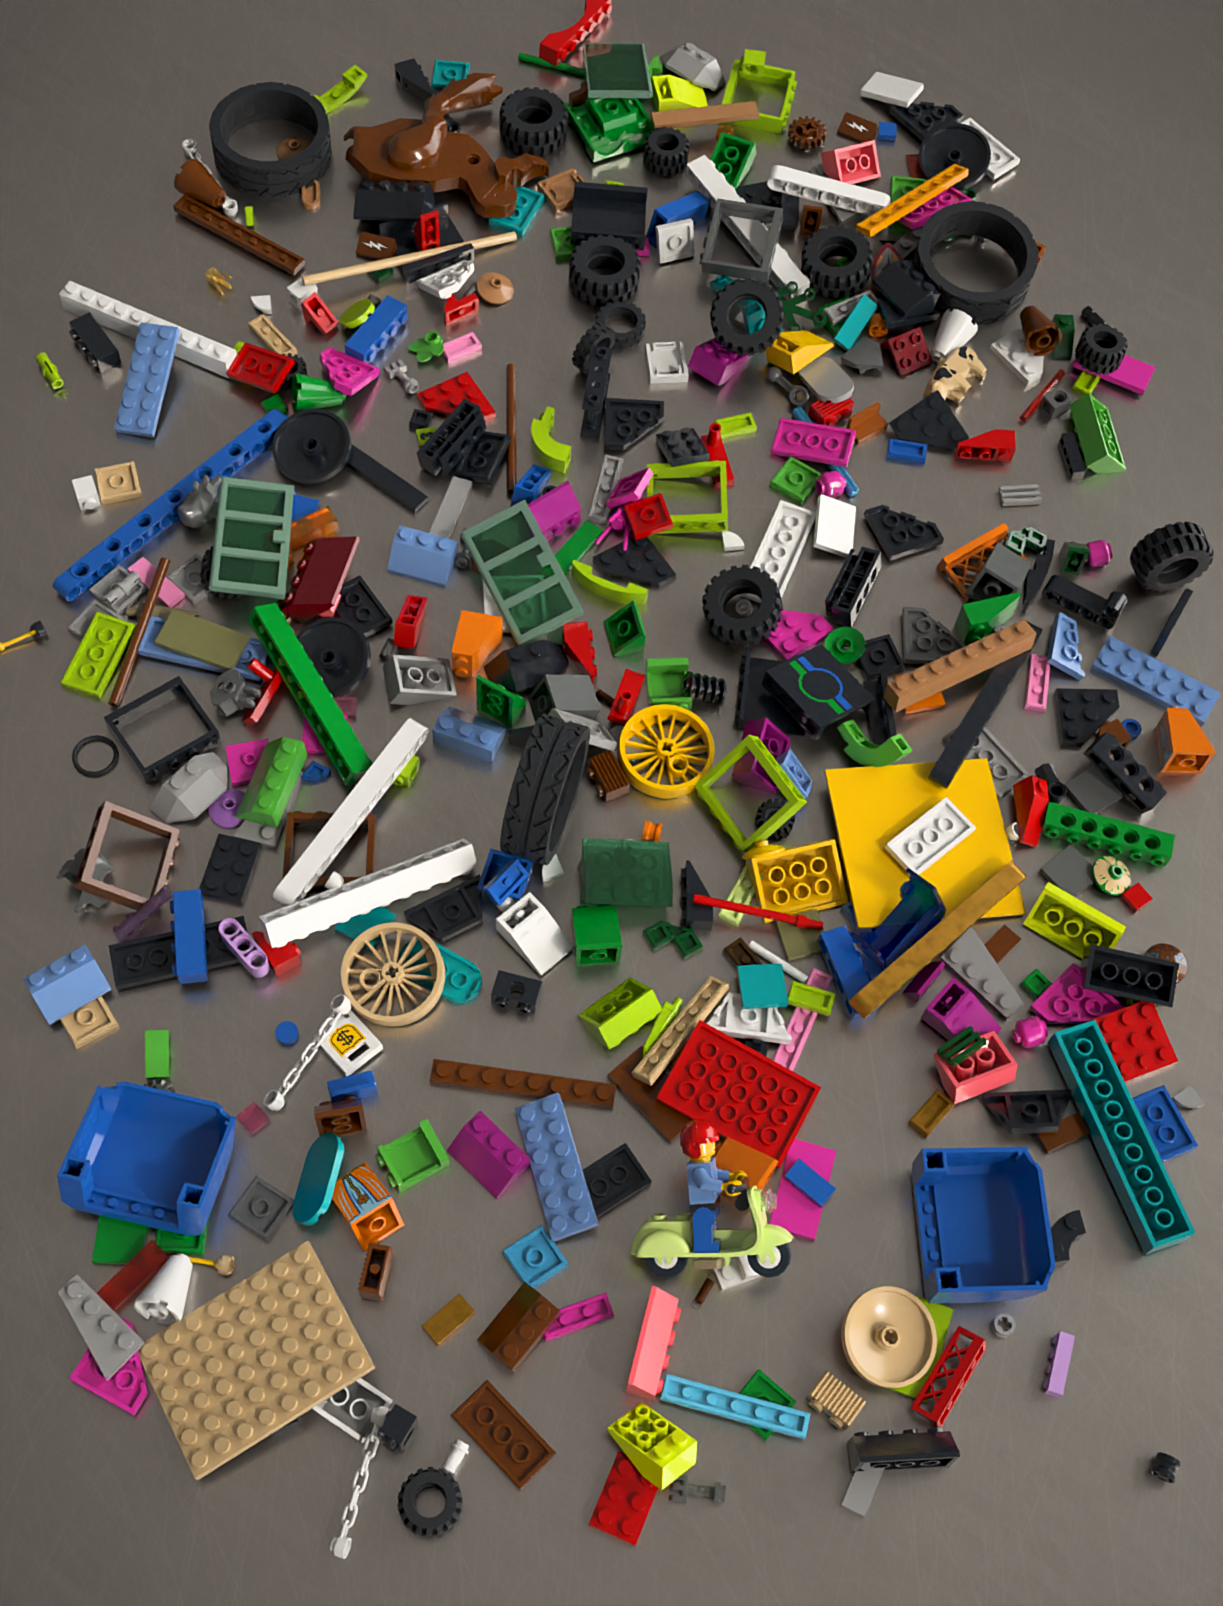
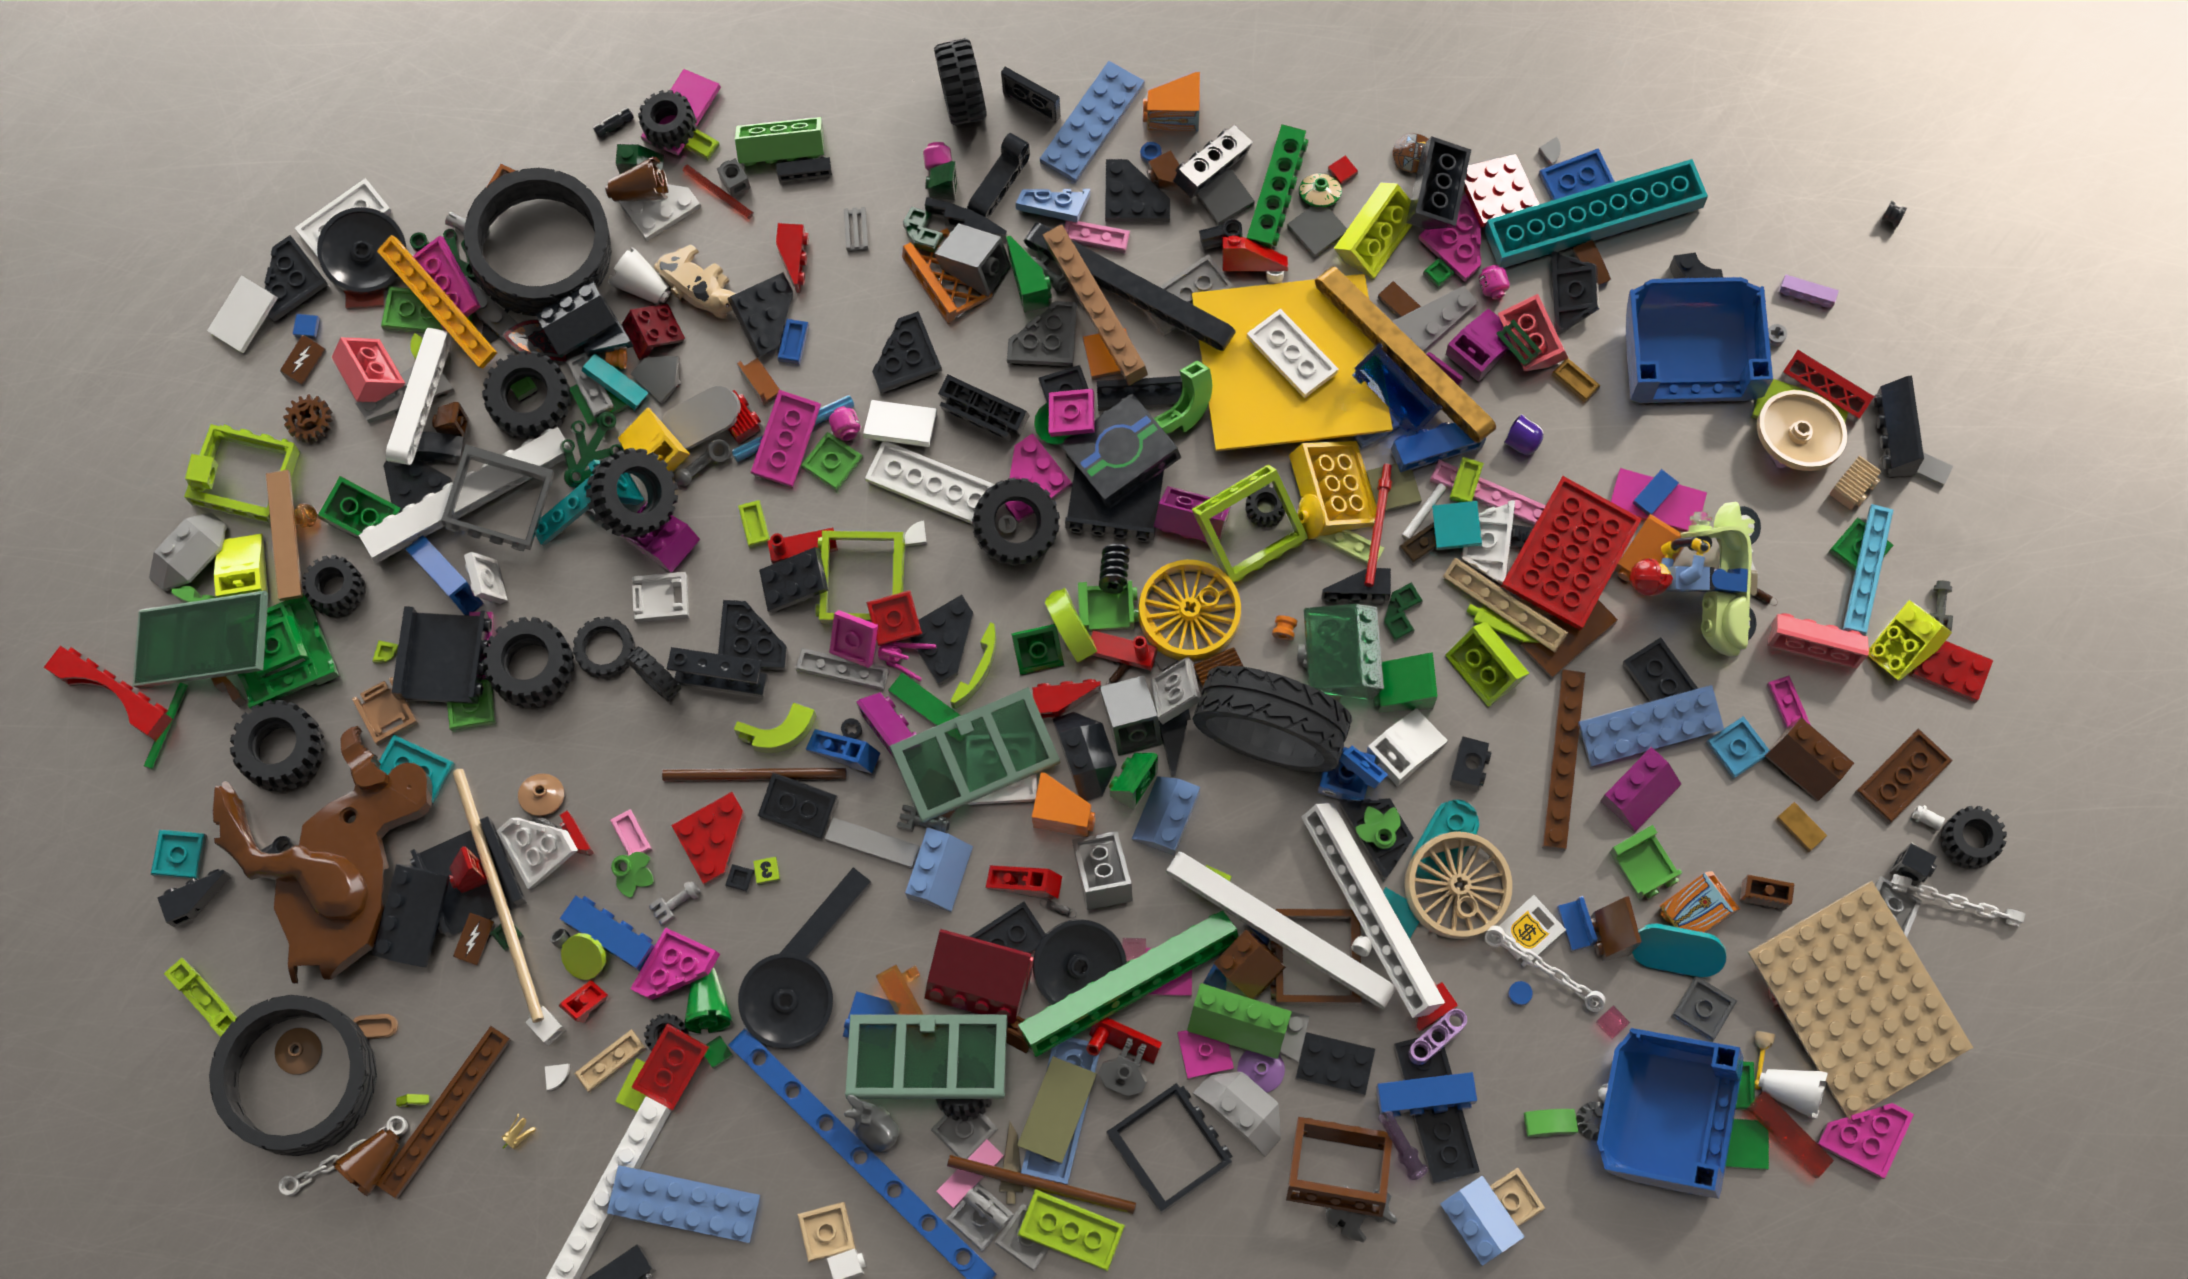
camera: 80 degrees left, 10 degrees up
light grey wing [58,1274,145,1381] -> none
black tyre [72,735,118,776] -> none
black brick [417,398,487,475] -> none
medium blue slope [776,748,814,799] -> none
none -> lime arch [1045,588,1097,662]
none -> dark pink plate [1049,389,1094,437]
none -> reddish brown slope [1214,930,1286,1000]
none -> bright green plate [1356,806,1400,849]
none -> dark purple helmet [1504,414,1544,455]

